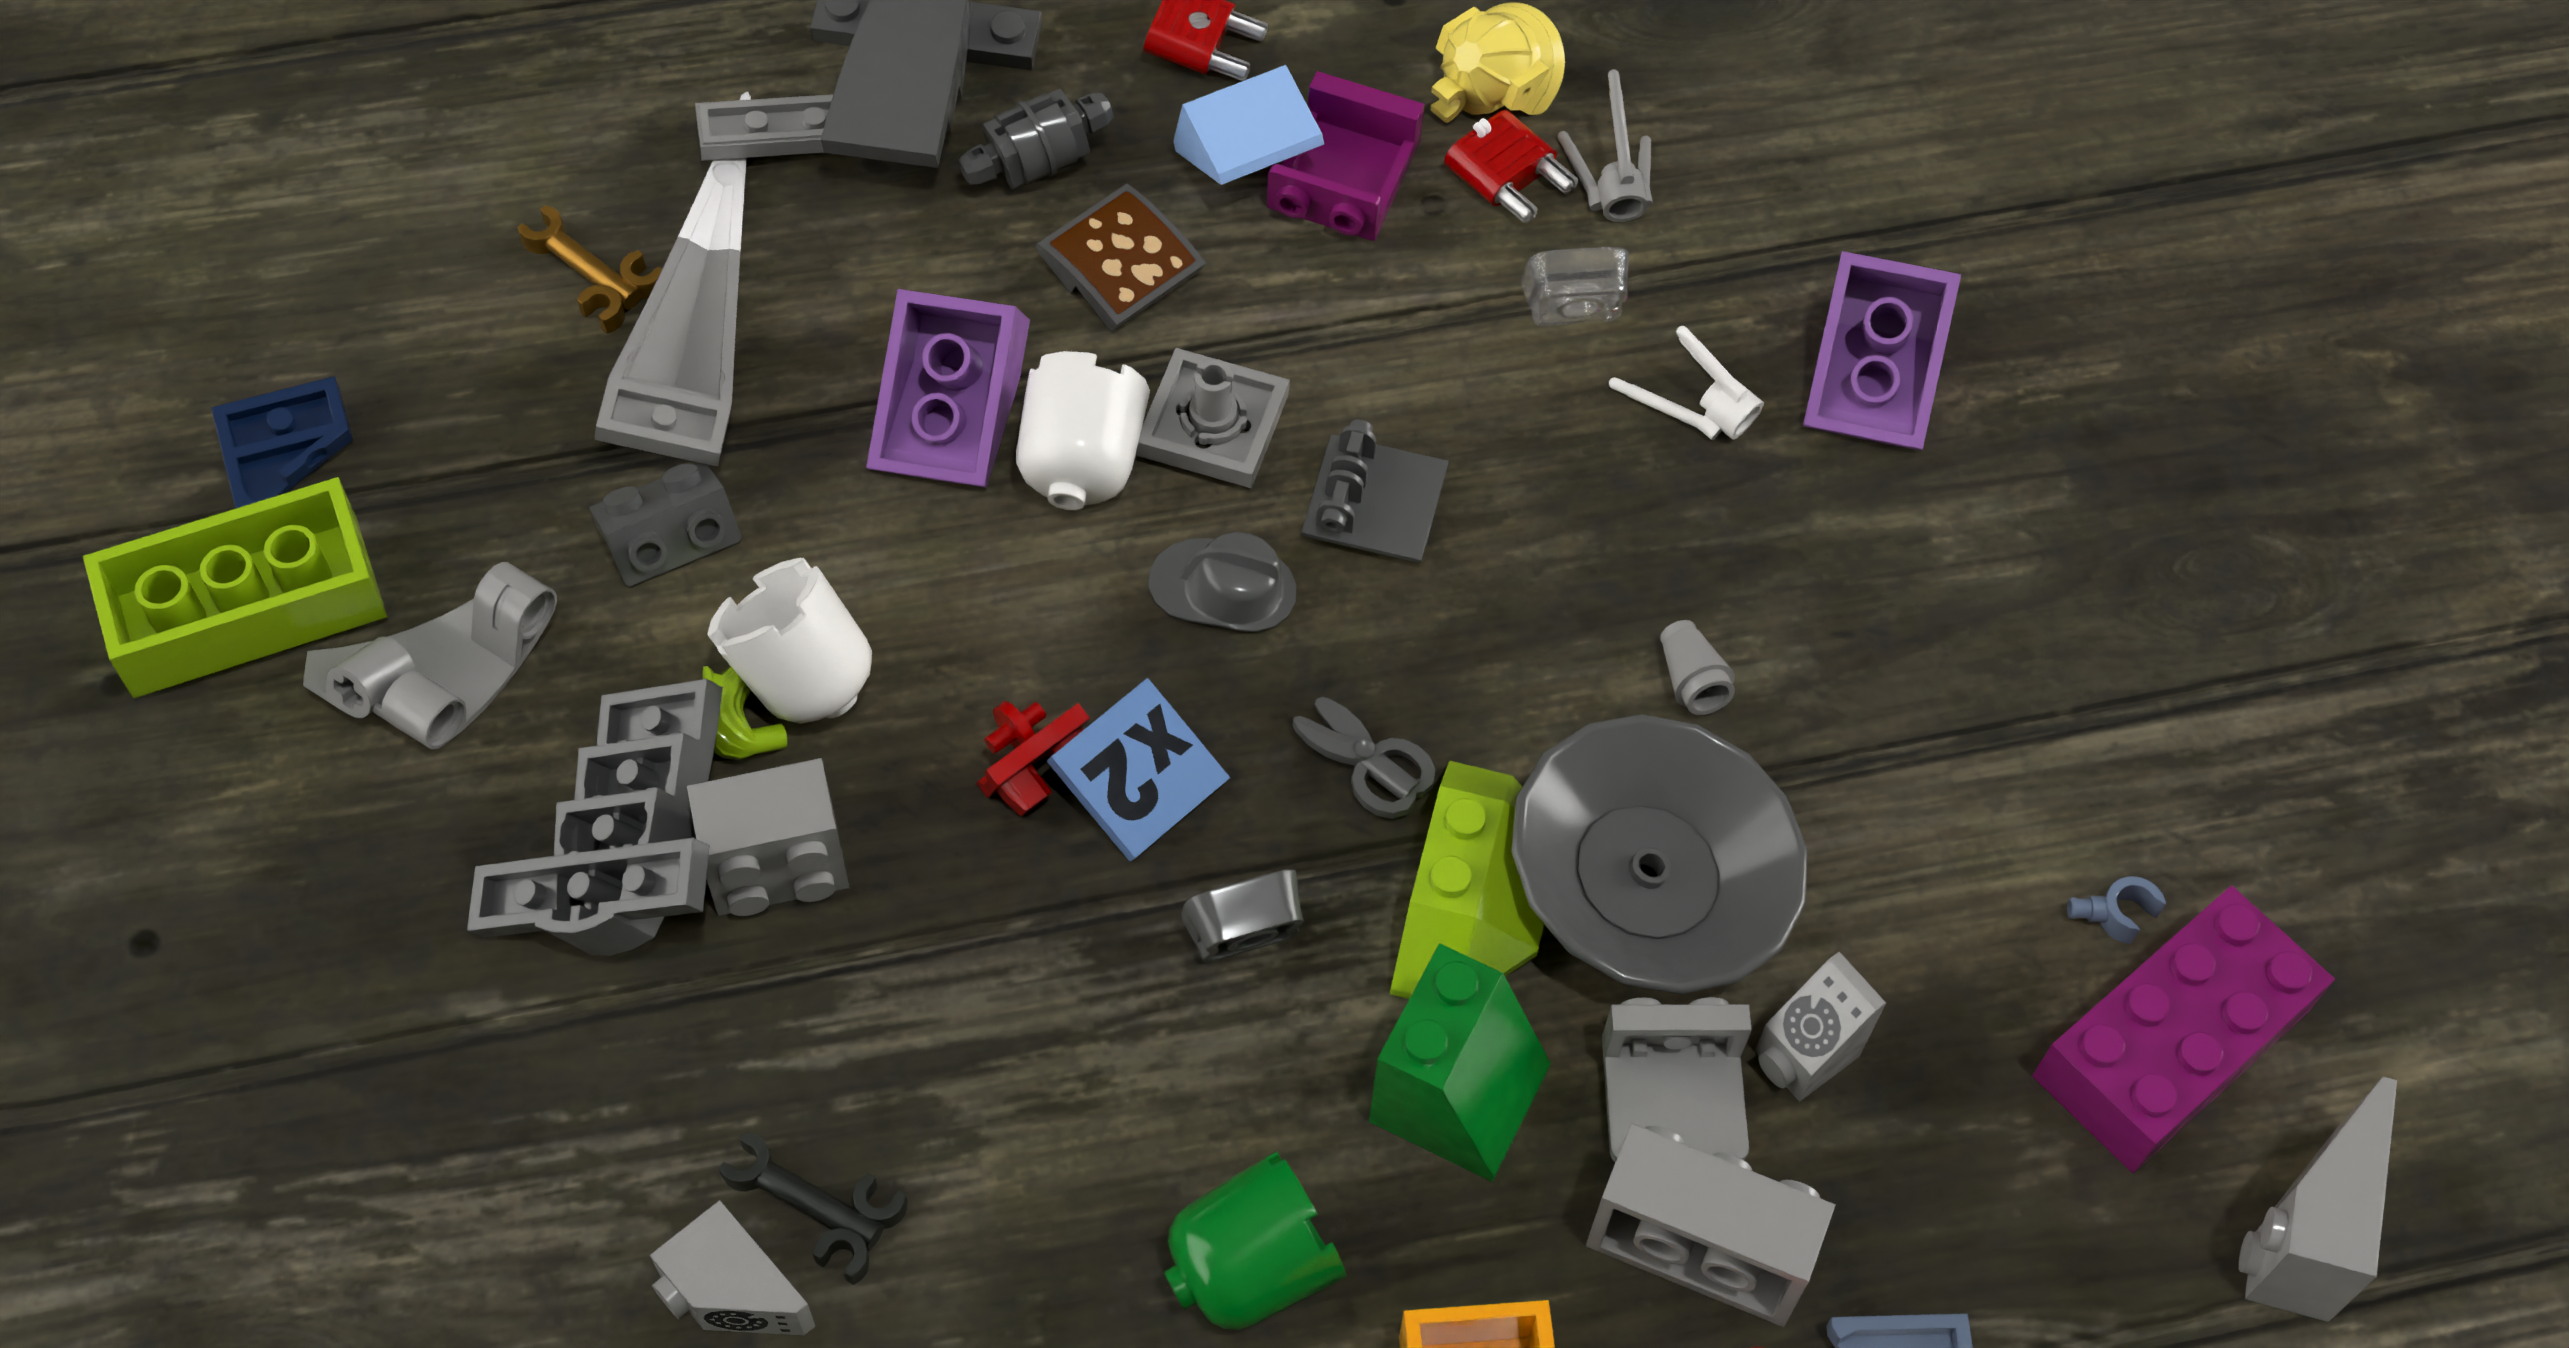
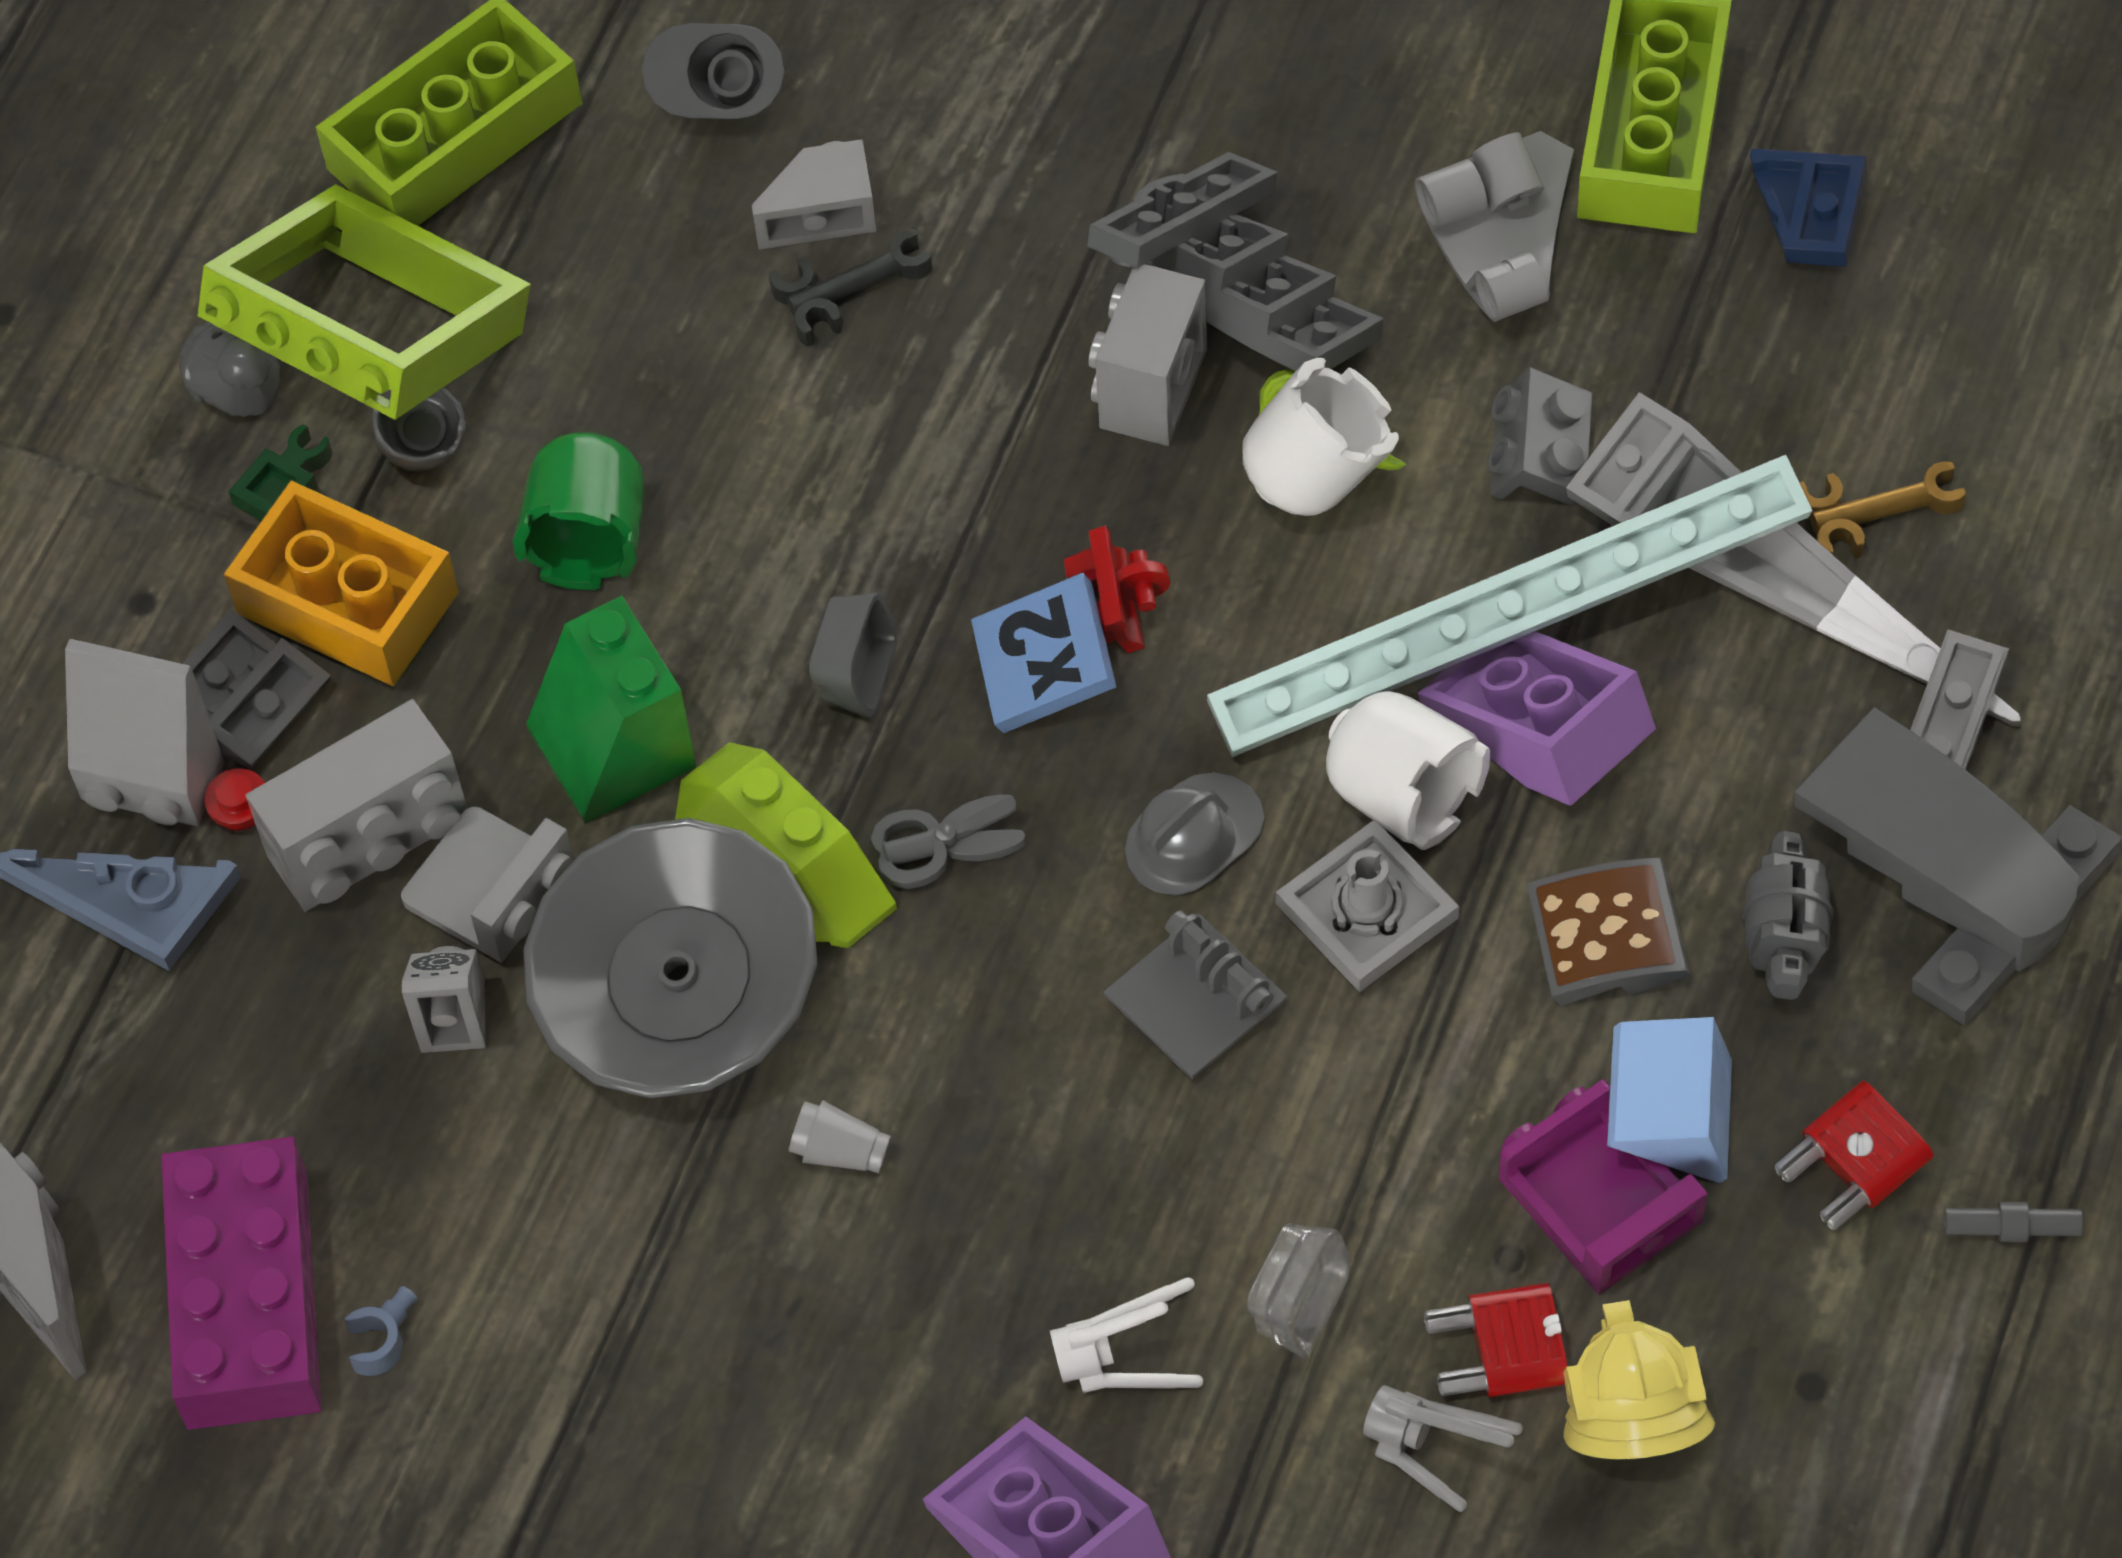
camera: 130 degrees right, 0 degrees up
none -> light aqua plate [1207,455,1812,757]

